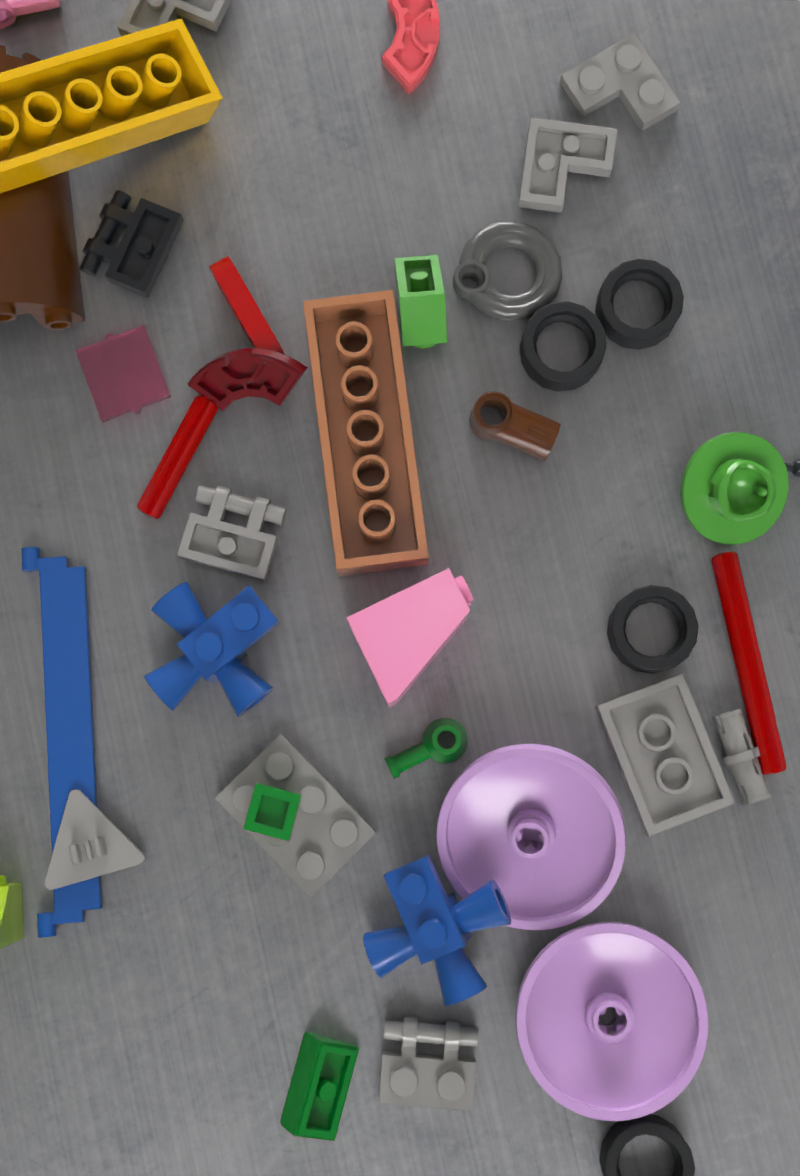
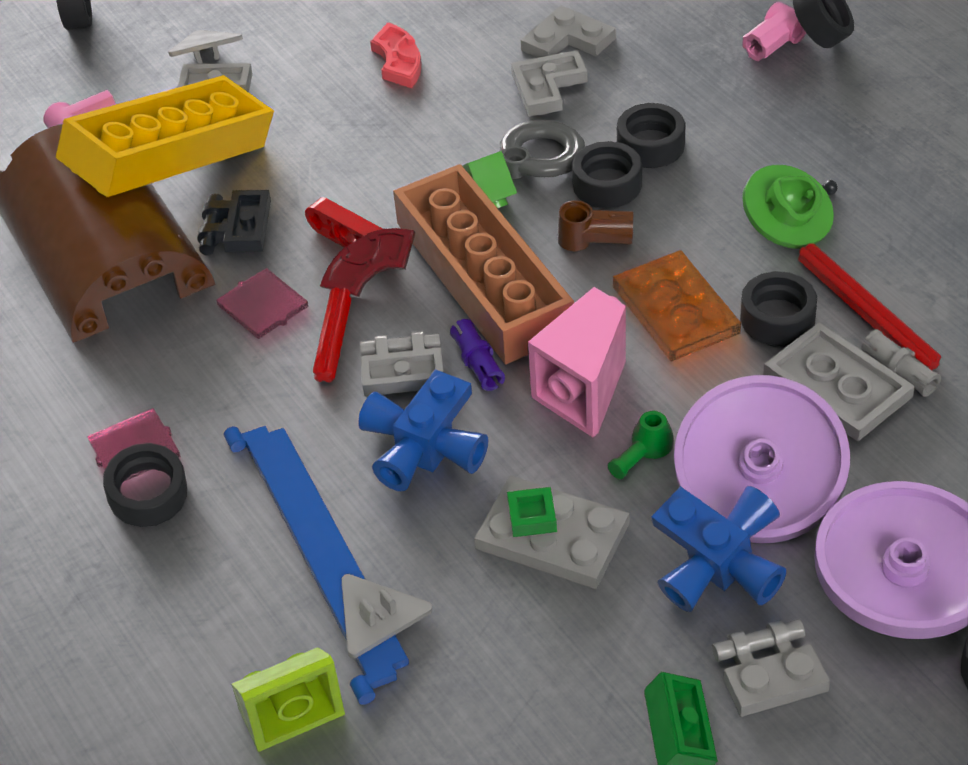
camera: 20 degrees left, 35 degrees down
none -> dark purple pin [450,319,505,391]
none -> clear orange plate [613,250,741,362]

